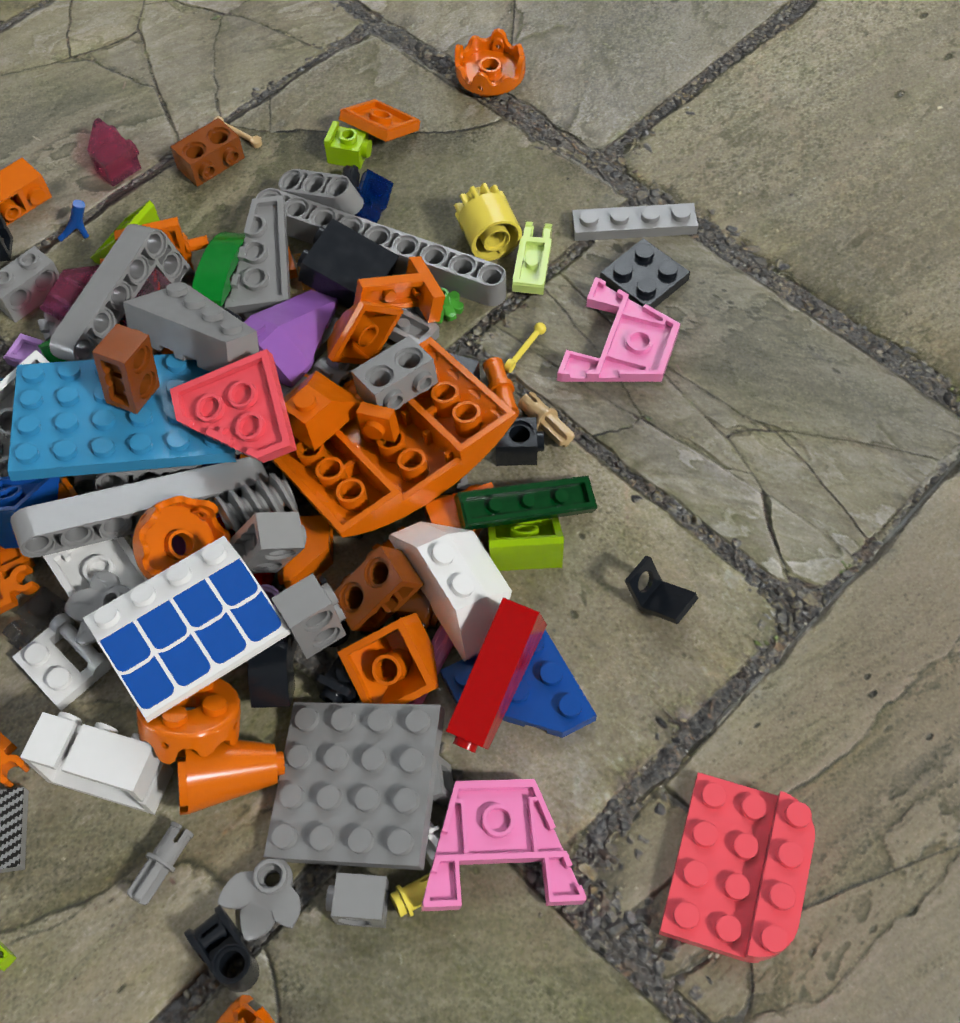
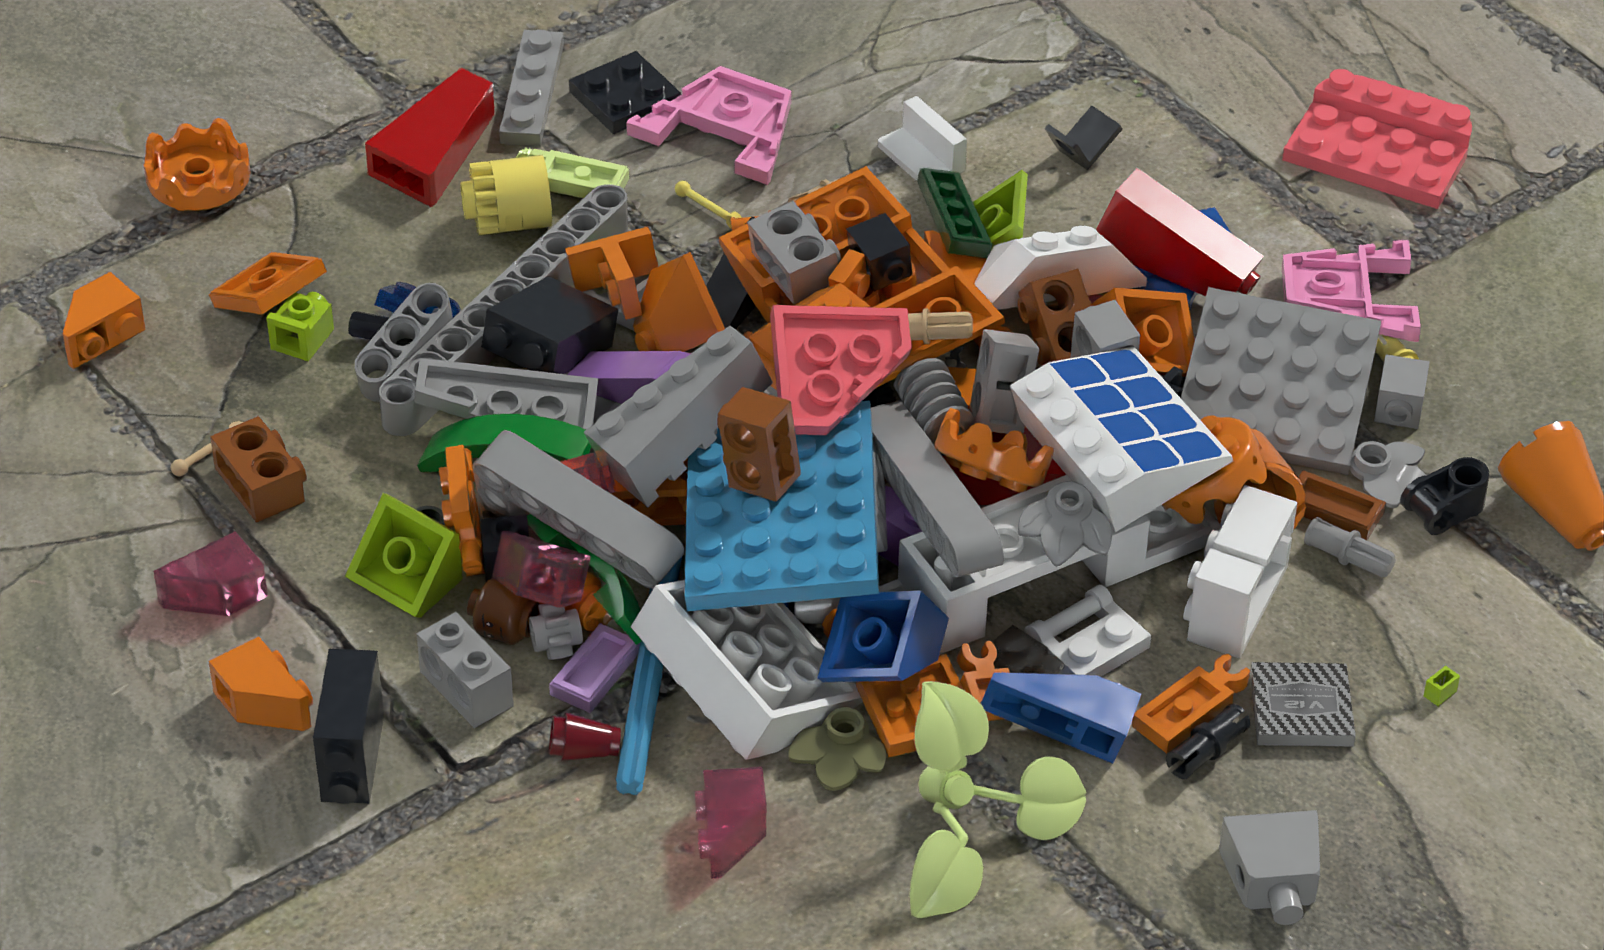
camera: 85 degrees left, 15 degrees down
blue bar [57,200,89,242] -> none
none -> orange slope [63,272,145,369]
none -> red slope [365,67,495,207]
none -> black brick [846,213,913,291]
none -> white panel [878,96,967,181]
none -> tan axle [908,308,973,344]
none -> dark orange tile [1299,470,1386,540]

